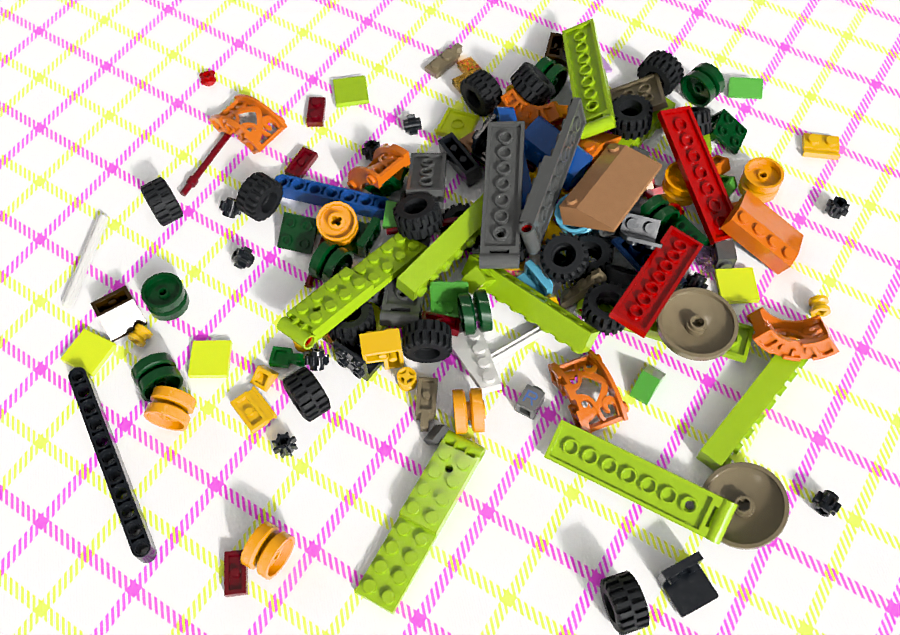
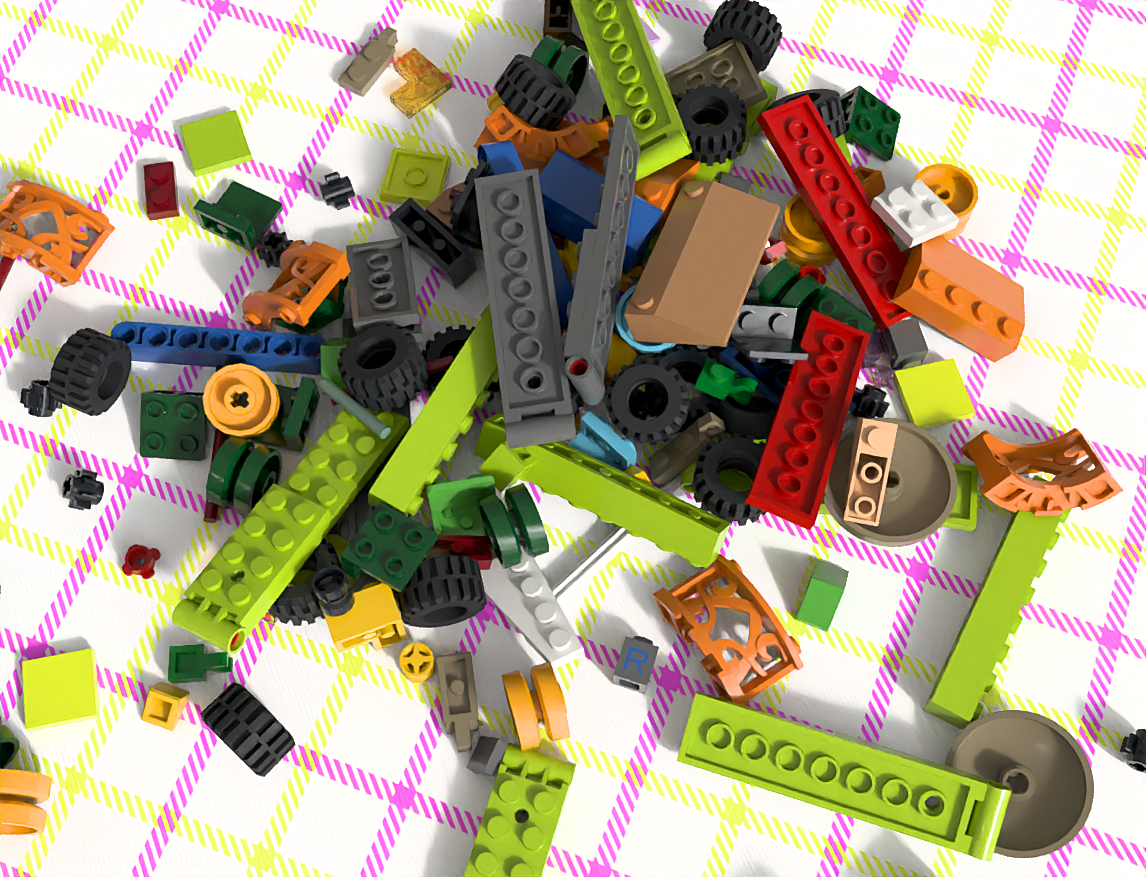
camera: 15 degrees left, 5 degrees up
yellow plate [230,386,277,434] -> none
black gear [272,431,298,459] -> none
dark red plate [284,147,318,178] -> none
black gear [305,349,329,371] -> none
black bracket [333,340,382,381] -> none
black tyre [460,69,503,117] -> none
dark green wheel [680,62,725,107] -> none
bright green slope [727,77,763,99] -> none
yellow plate [802,133,840,160] -> none
yellow wheel [808,295,831,317] -> none
black gear [825,196,850,219] -> none
none -> red plate [122,544,161,580]
none -> dark green bracket [193,181,283,252]
none -> black wheel [311,566,355,617]
none -> sand green bar [318,378,391,439]
none -> dark green bracket [341,501,438,592]
none -> green plate [694,359,758,405]
none -> light nougat slope [843,417,898,526]
none -> white plate [870,179,960,248]

